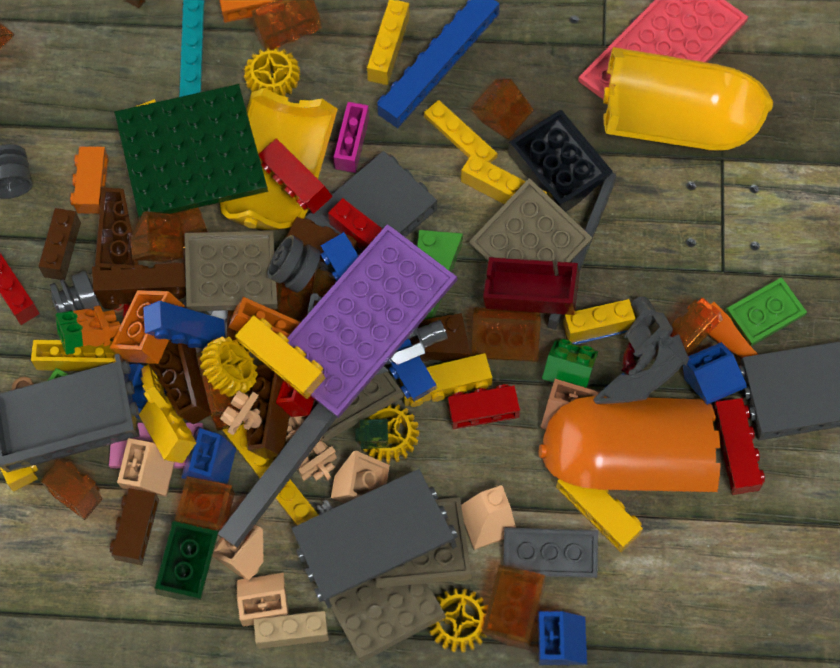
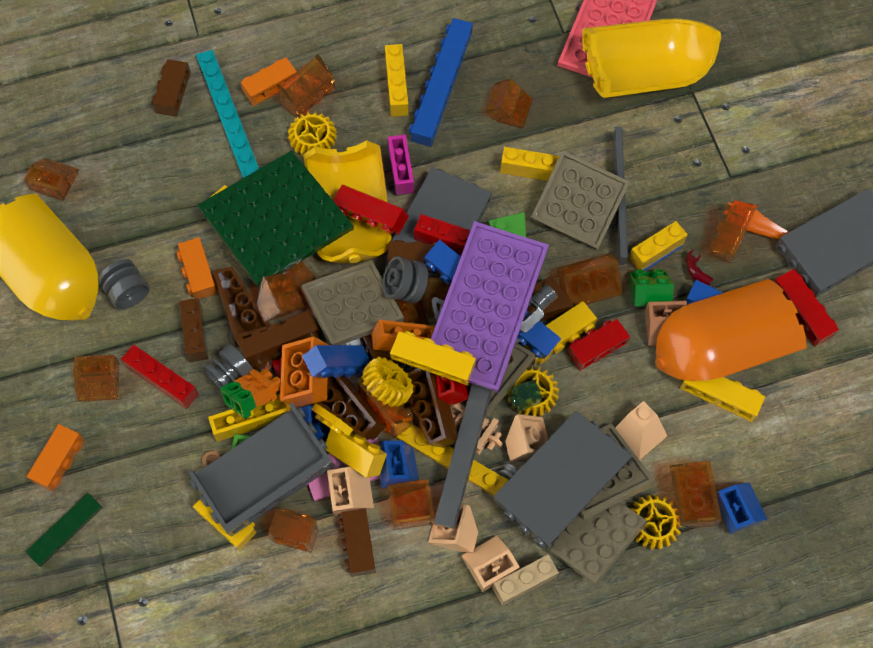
camera: 25 degrees left, 0 degrees up
dark green slope [154,521,219,600] -> none
light nougat hips [220,391,262,435] -> none
yellow plate [424,100,498,163] -> none
dark red piece [483,257,580,315] -> none
dark grey tile [503,528,598,578] -> none
black slope [508,109,613,212] -> none
dark grey piece [594,297,689,404] -> none
blue slope [683,342,747,405] -> none
bright green plate [725,277,807,346] -> none

